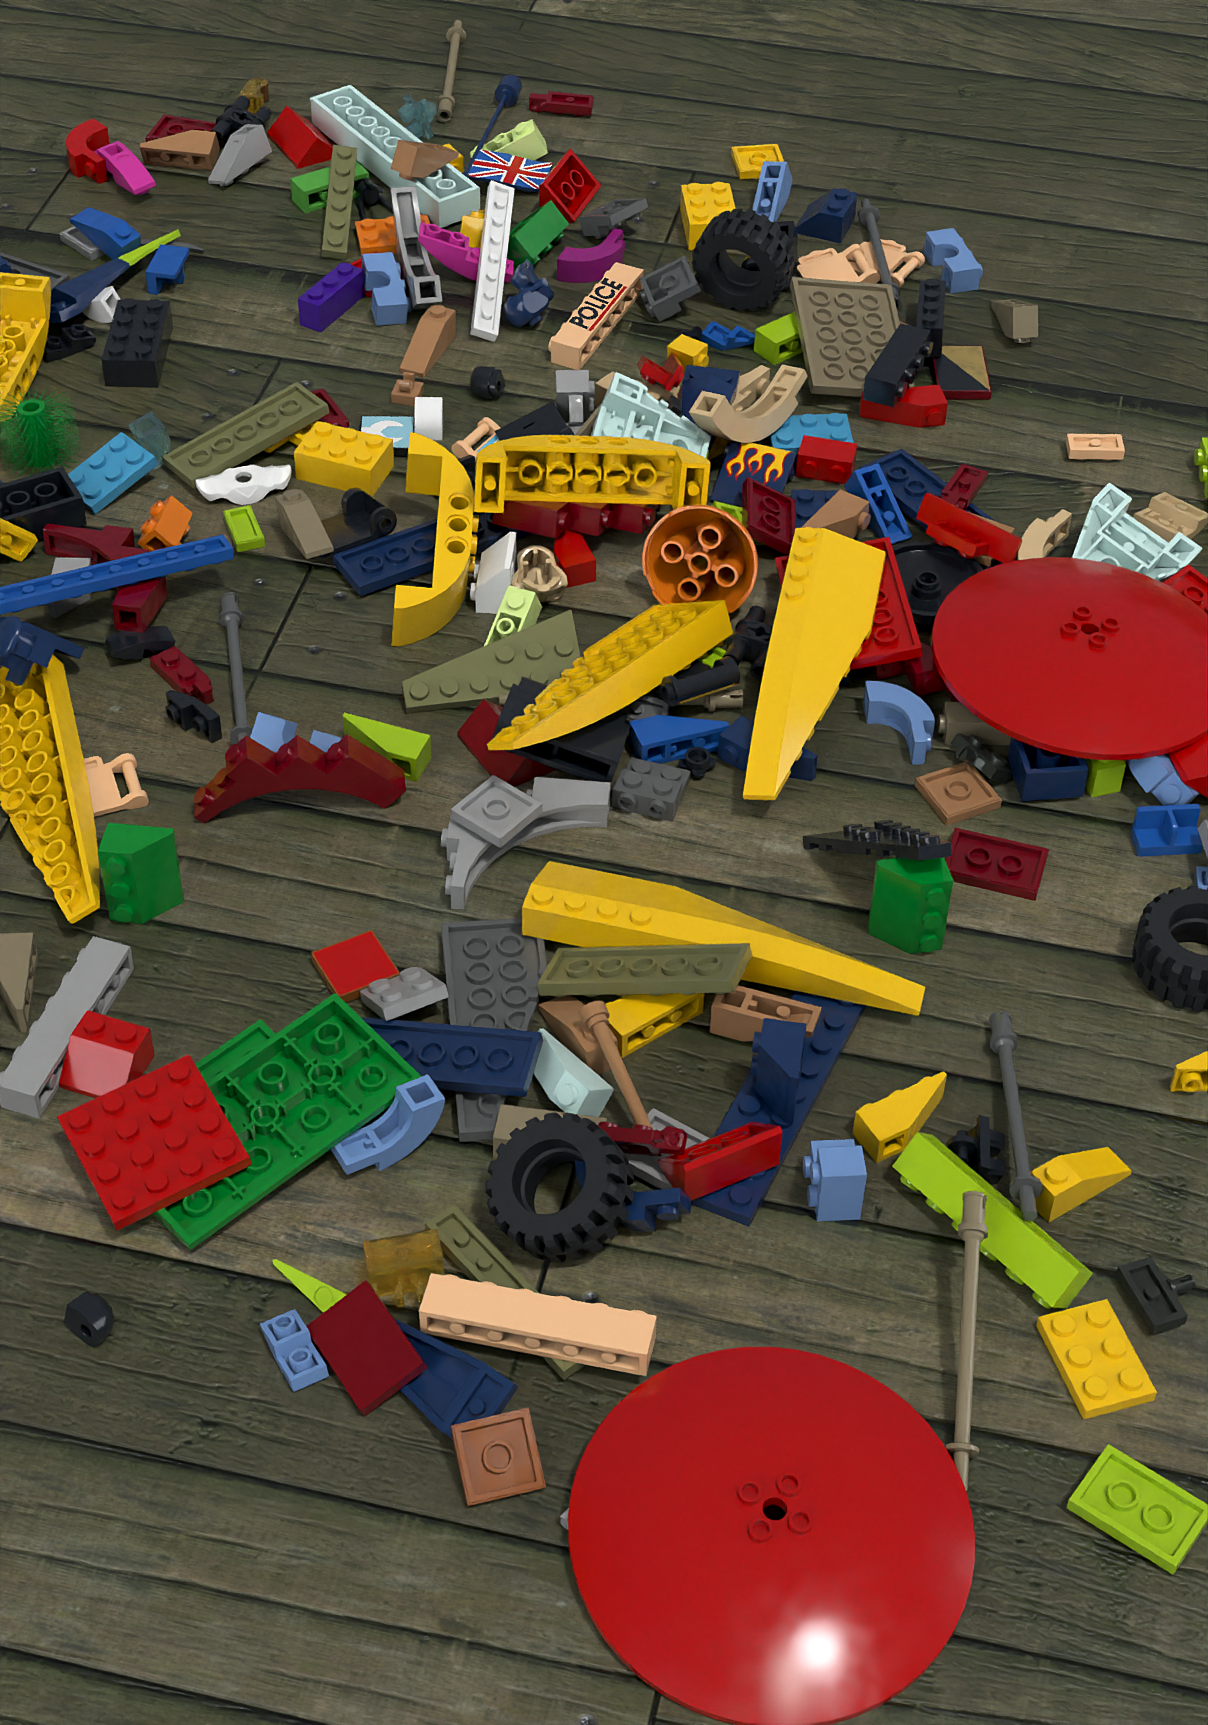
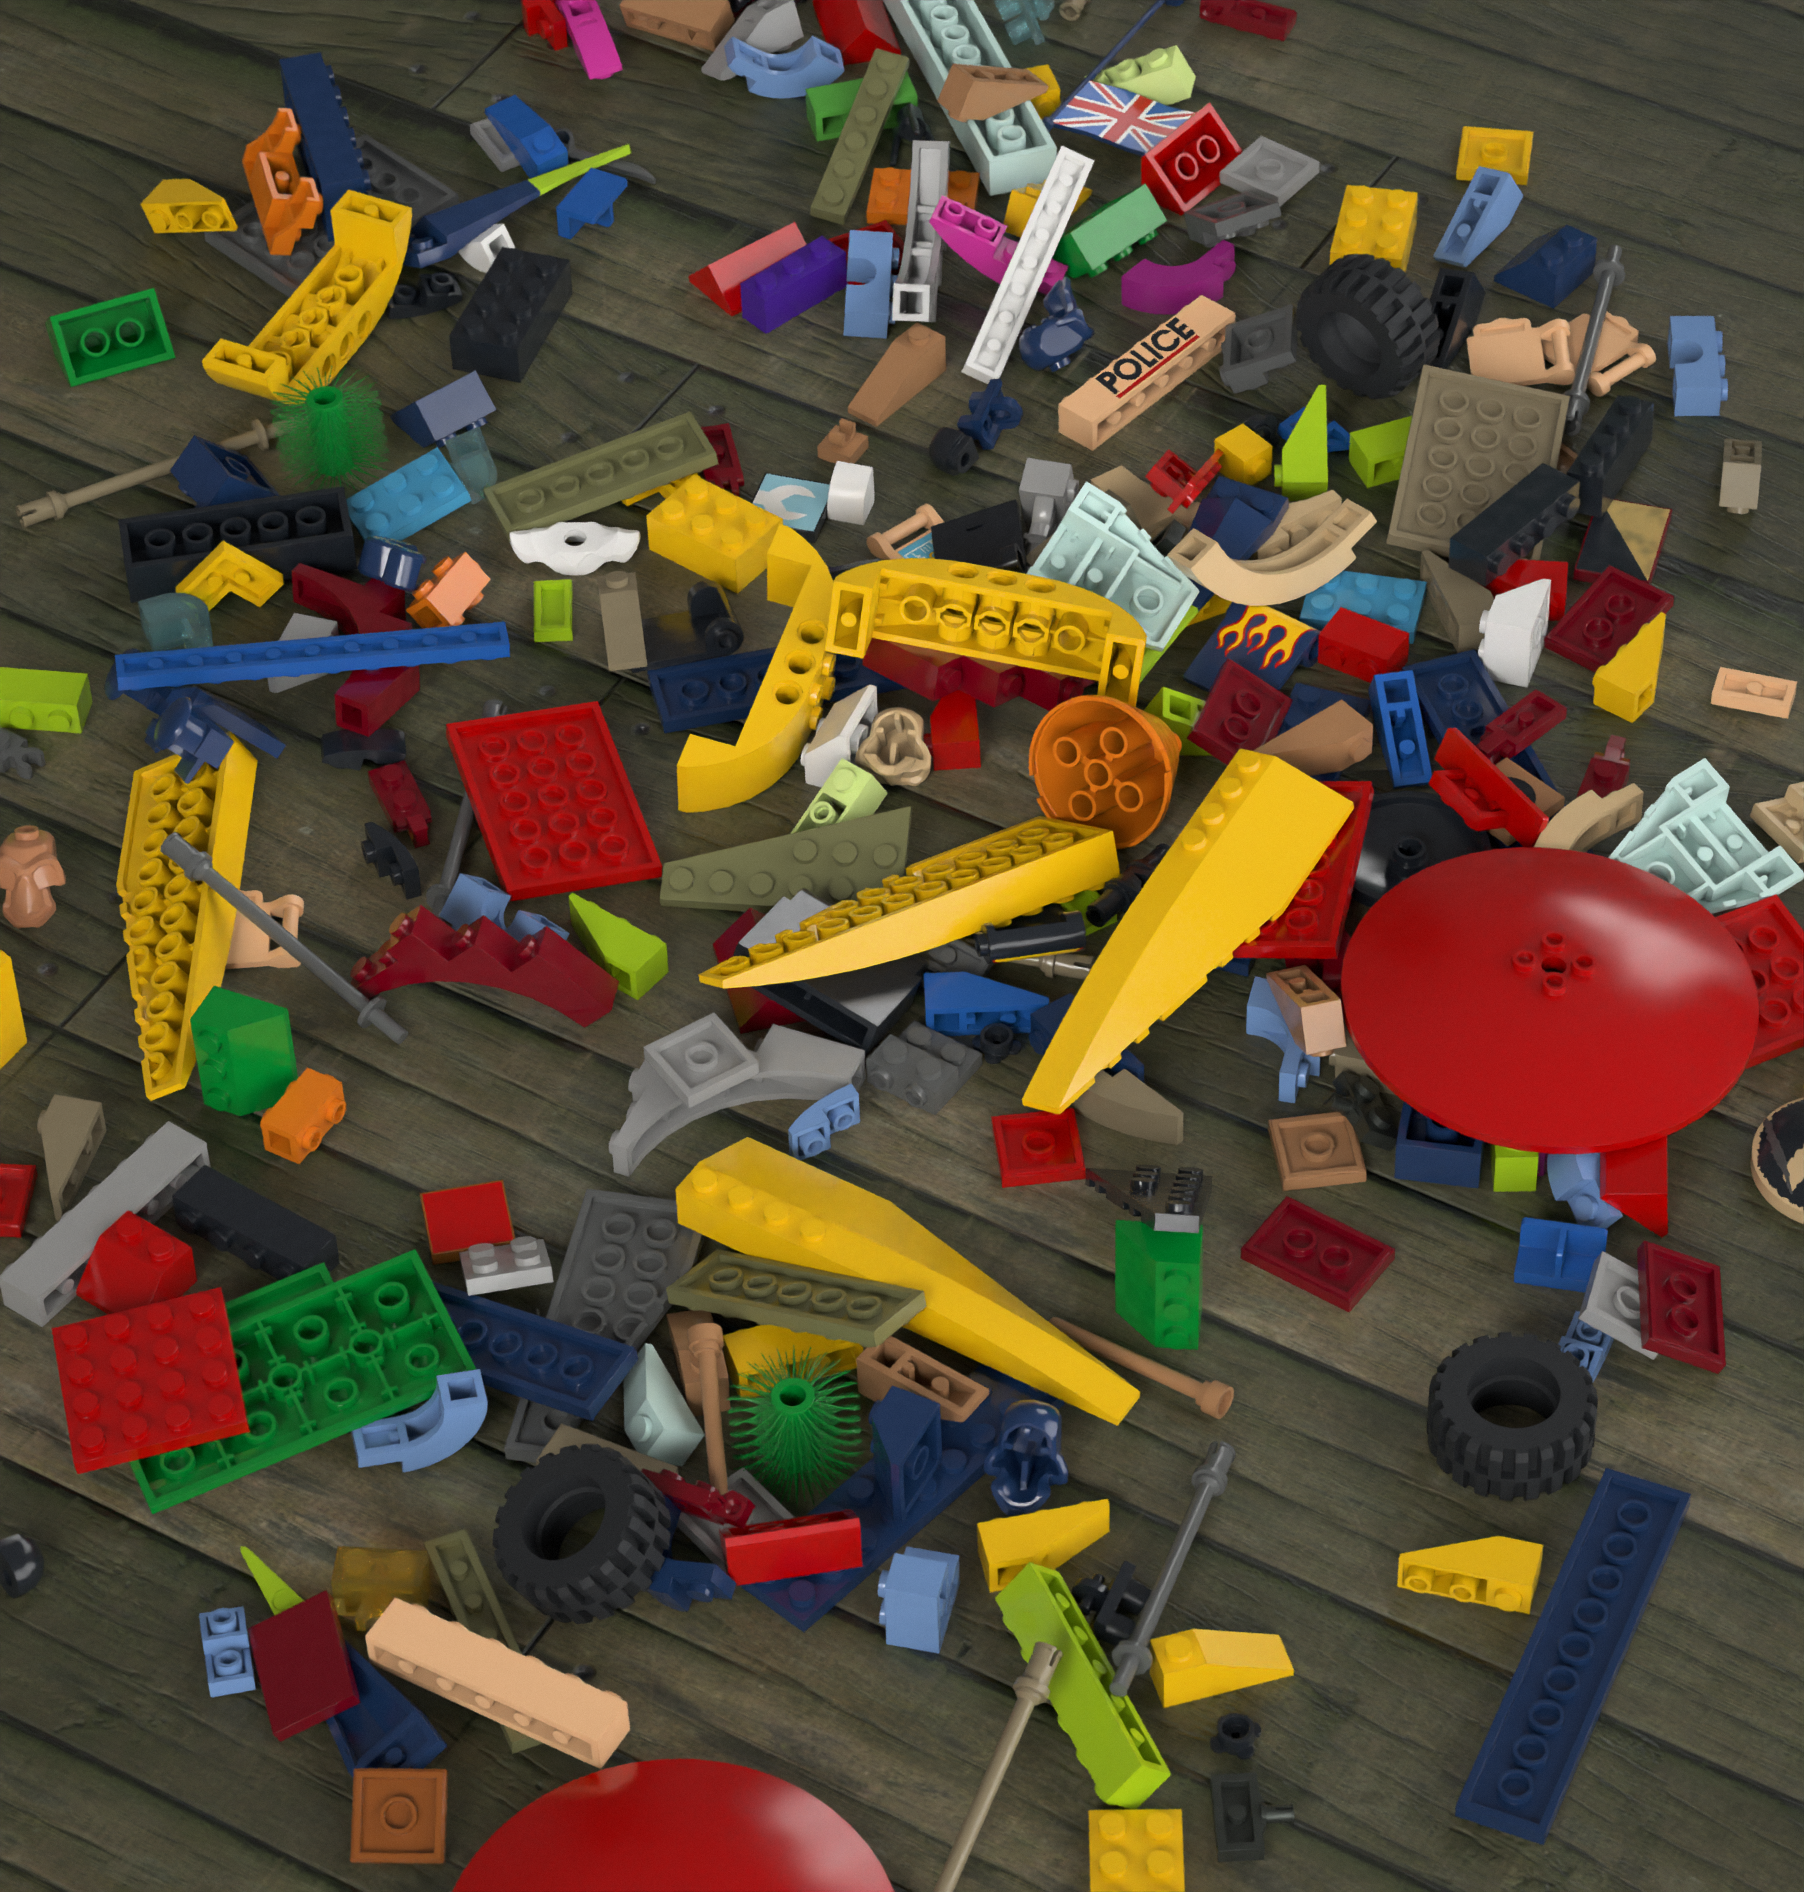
camera: 20 degrees right, 0 degrees up
none -> dark grey bar [160,832,408,1045]
none -> black brick [172,1164,340,1281]
none -> orange brick [260,1067,346,1164]
none -> dark blue animal [357,535,427,592]
none -> slope [390,370,496,448]
none -> red plate [446,701,663,902]
none -> slope [689,222,806,317]
none -> medium blue arch [724,36,845,99]
none -> green piece [726,1345,864,1507]
none -> medium blue slope [788,1084,860,1160]
none -> dark blue hips [957,378,1023,450]
none -> dark blue head [983,1400,1069,1517]
none -> red tile [991,1108,1086,1188]
none -> medium nougat piece [1048,1317,1234,1419]
none -> dark tan slope [1069,1069,1183,1145]
none -> black plate [1210,1713,1261,1760]
none -> light grey plate [1220,136,1319,207]
none -> medium nougat slope [1266,965,1347,1057]
none -> lime slope [1274,385,1328,501]
none -> dark tan slope [1420,550,1494,653]
none -> white slope [1478,578,1551,688]
none -> dark red tile [1544,565,1674,673]
none -> dark red hinge [1576,735,1631,798]
none -> yellow slope [1592,612,1666,723]

